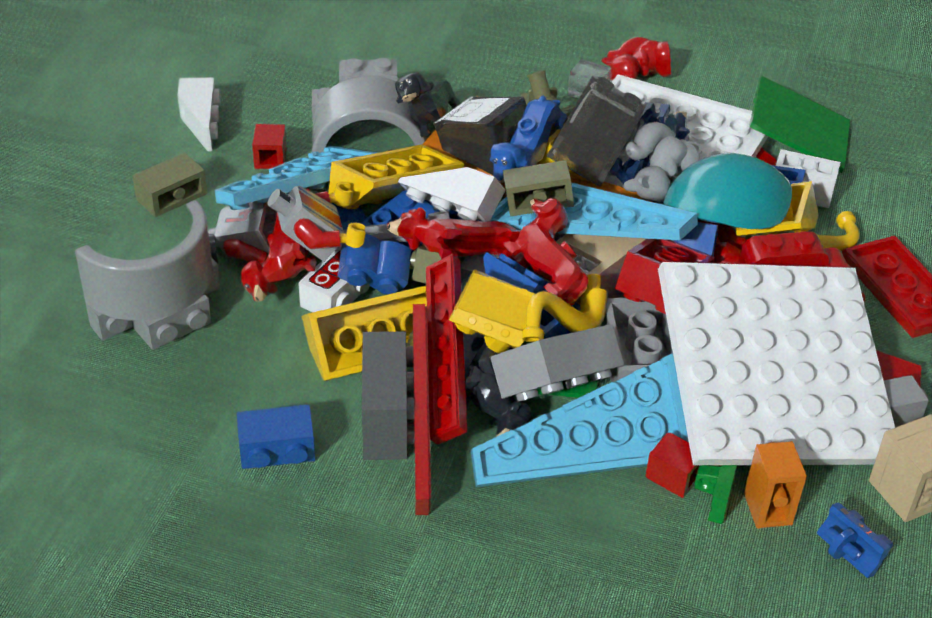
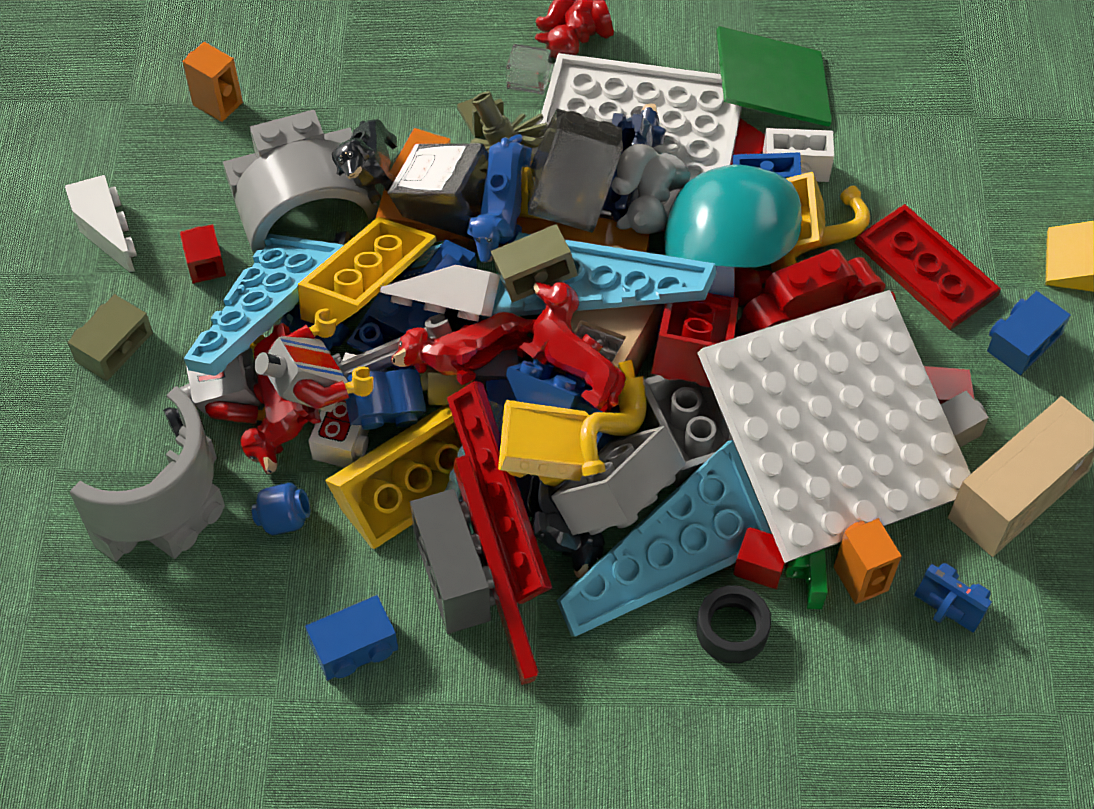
camera: 15 degrees left, 15 degrees up
none -> orange brick [182,42,243,122]
none -> blue head [252,483,310,535]
none -> black tyre [697,585,771,664]

